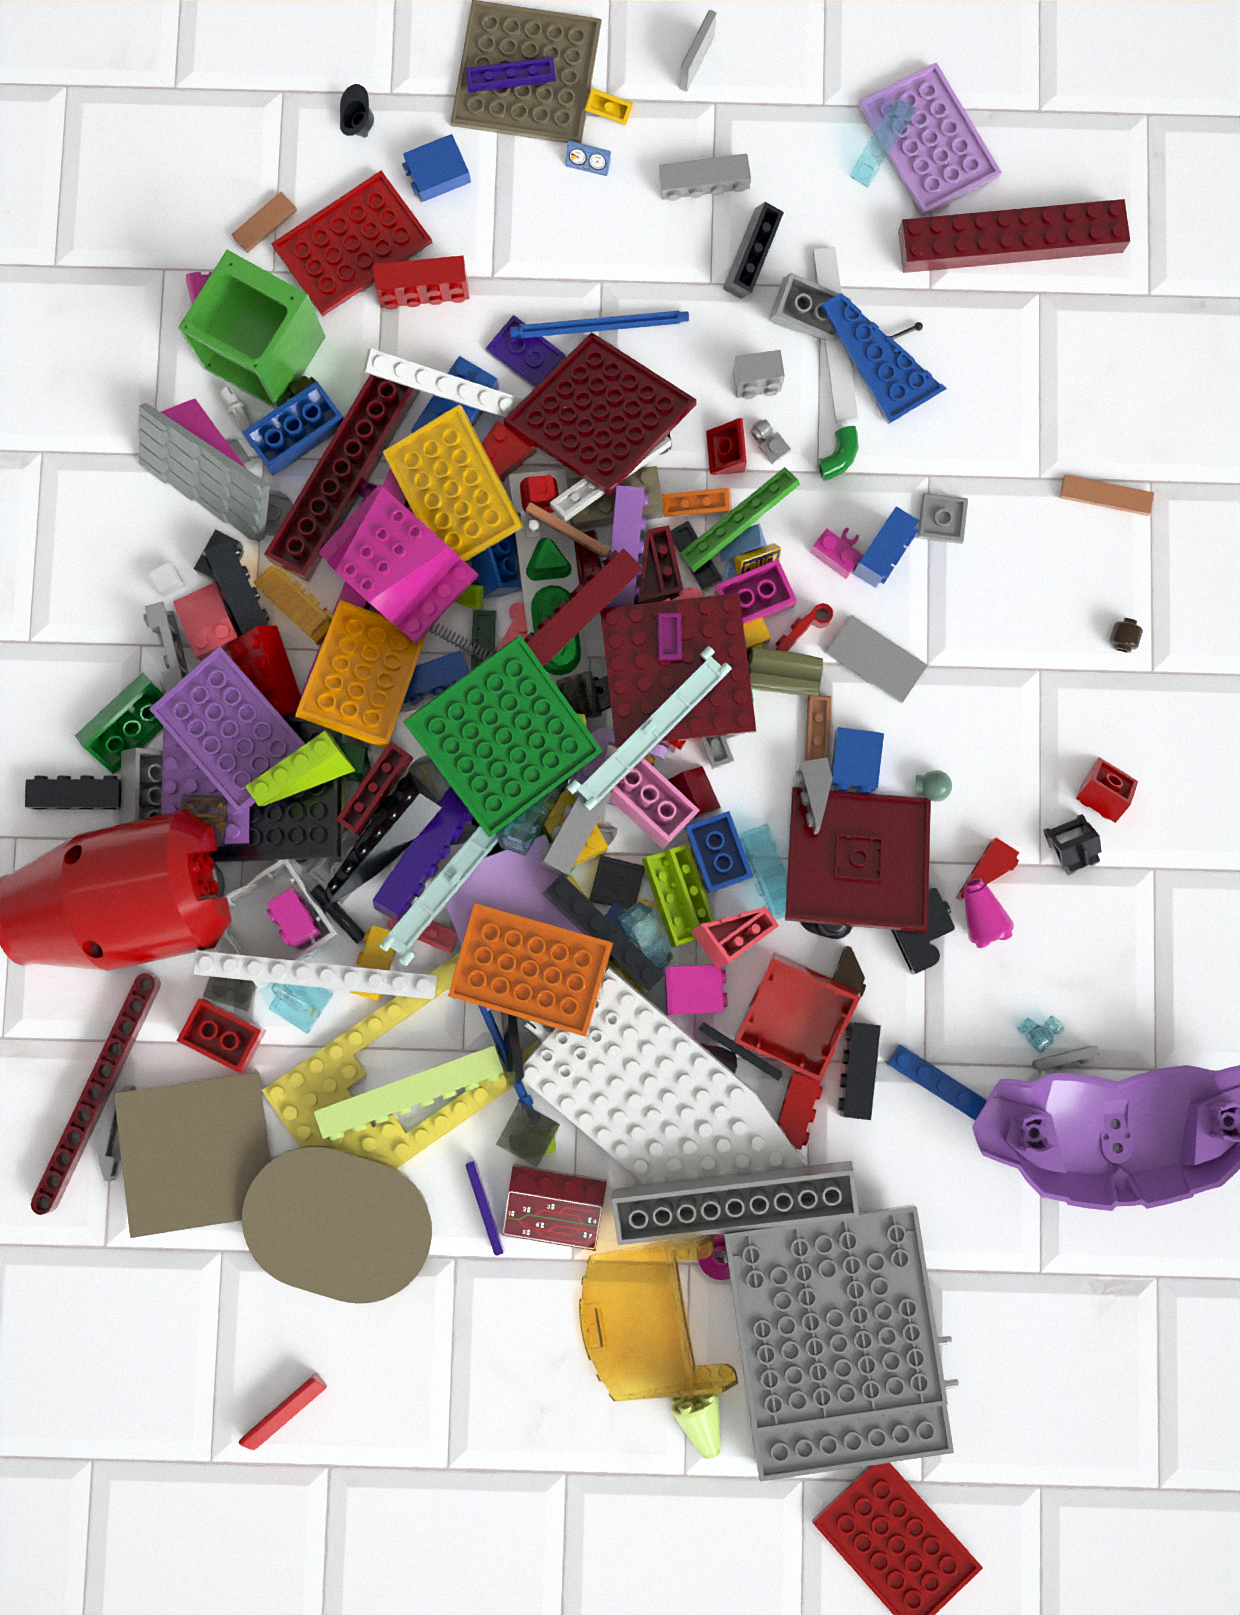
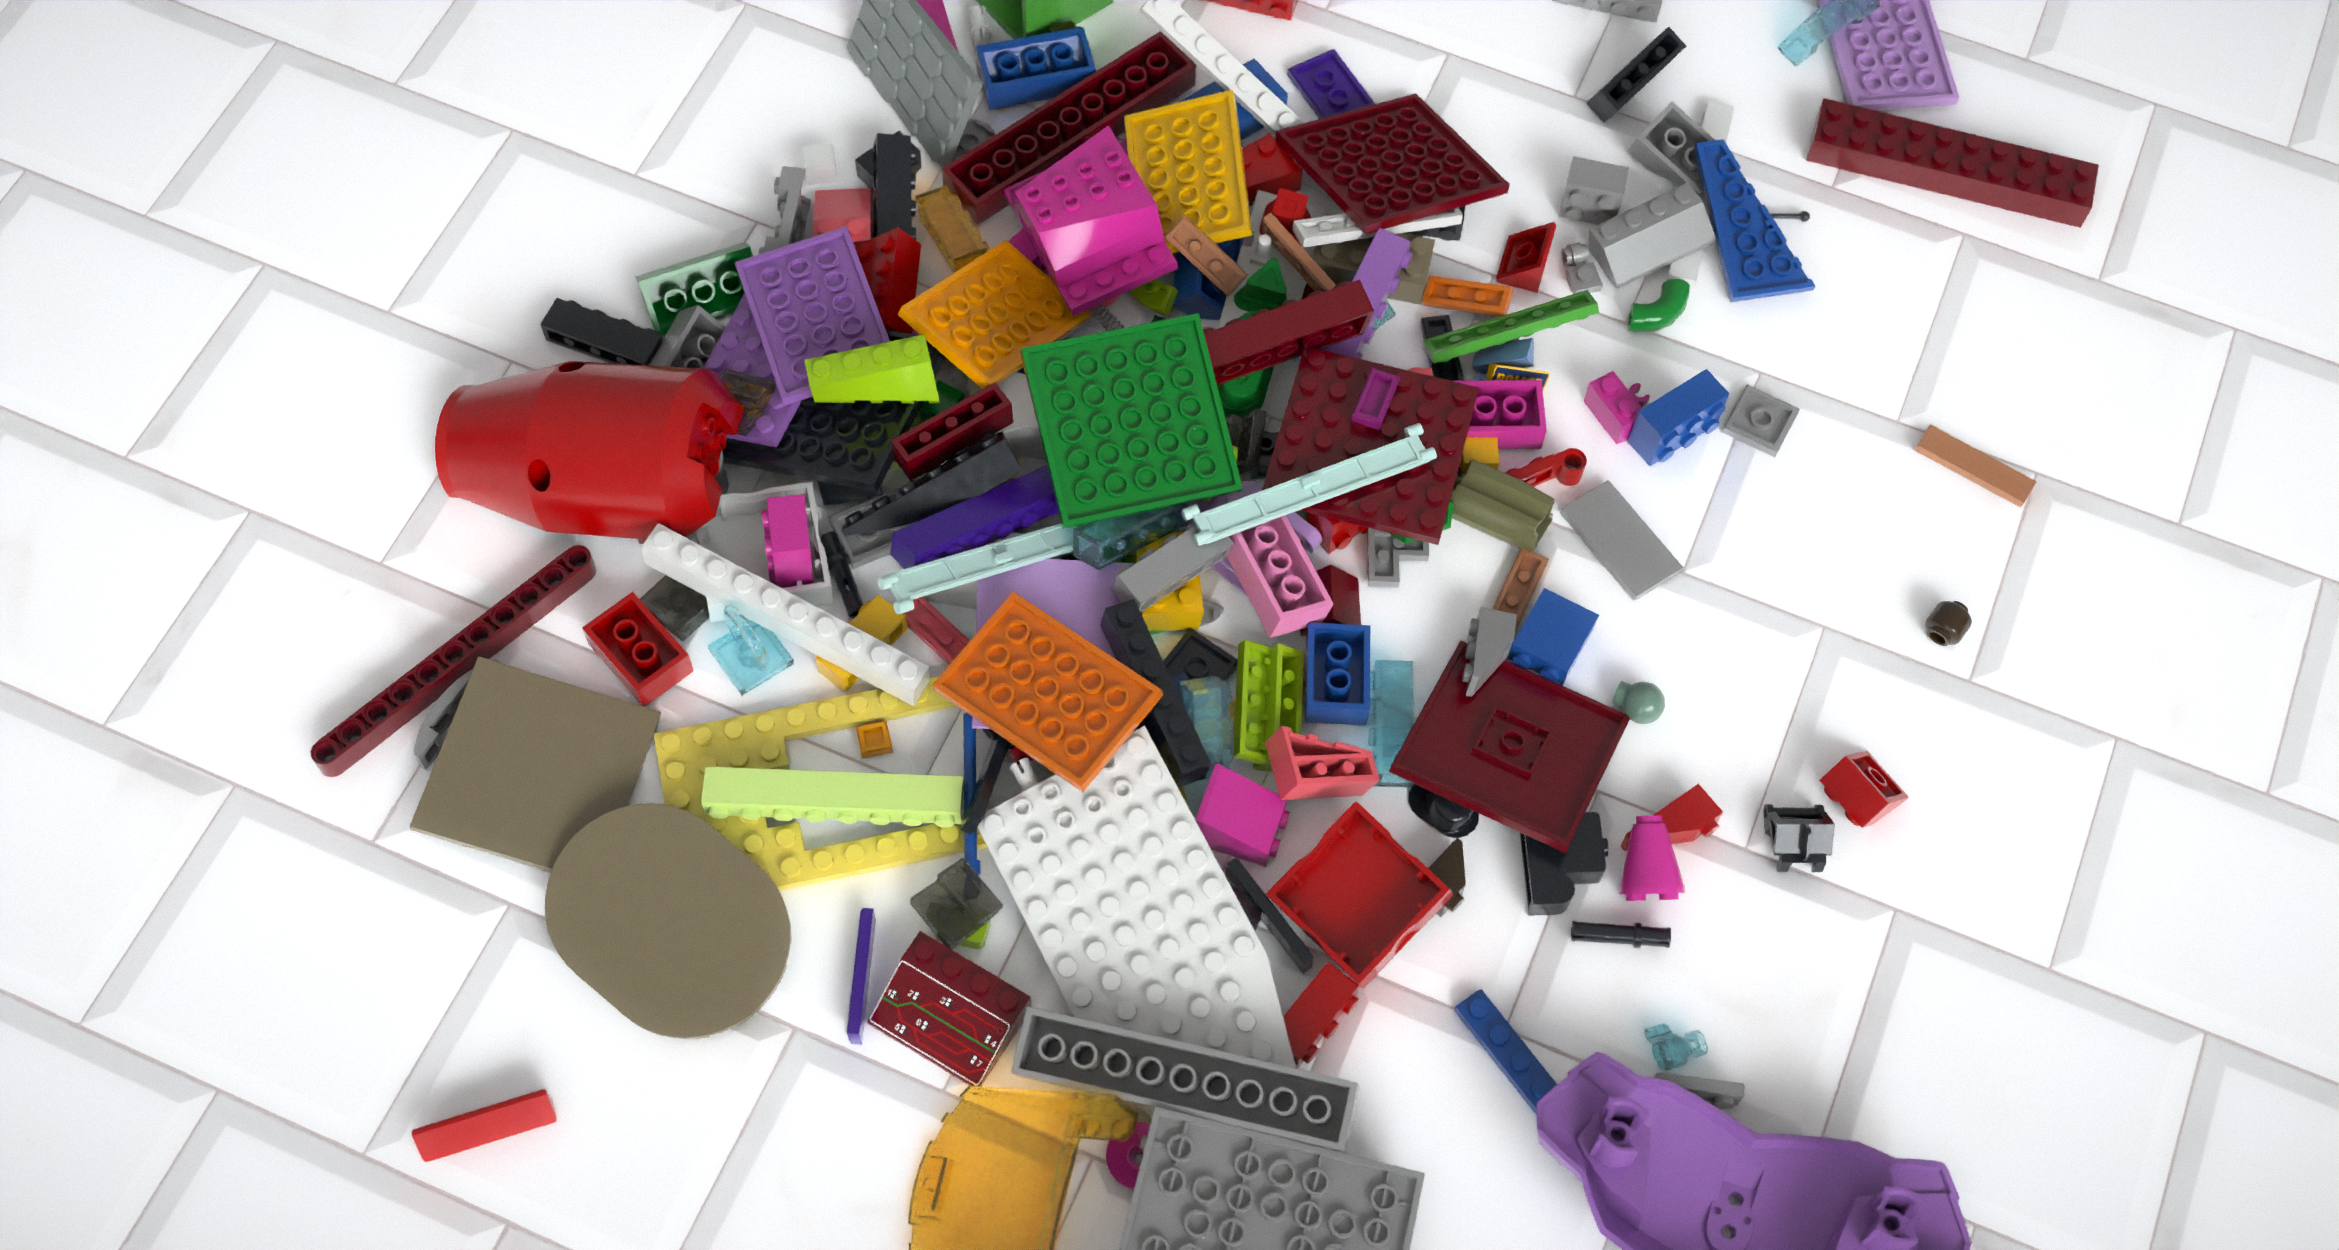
camera: 20 degrees right, 20 degrees down
blue piece [510,310,689,339] -> none
dark red wedge [639,525,683,604] -> none
black brick [837,1022,881,1120] -> none
none -> light orange tile [856,720,893,759]
none -> nougat tile [1165,215,1249,297]
none -> black pin [1571,921,1671,949]
none -> light grey slope [1588,182,1716,289]

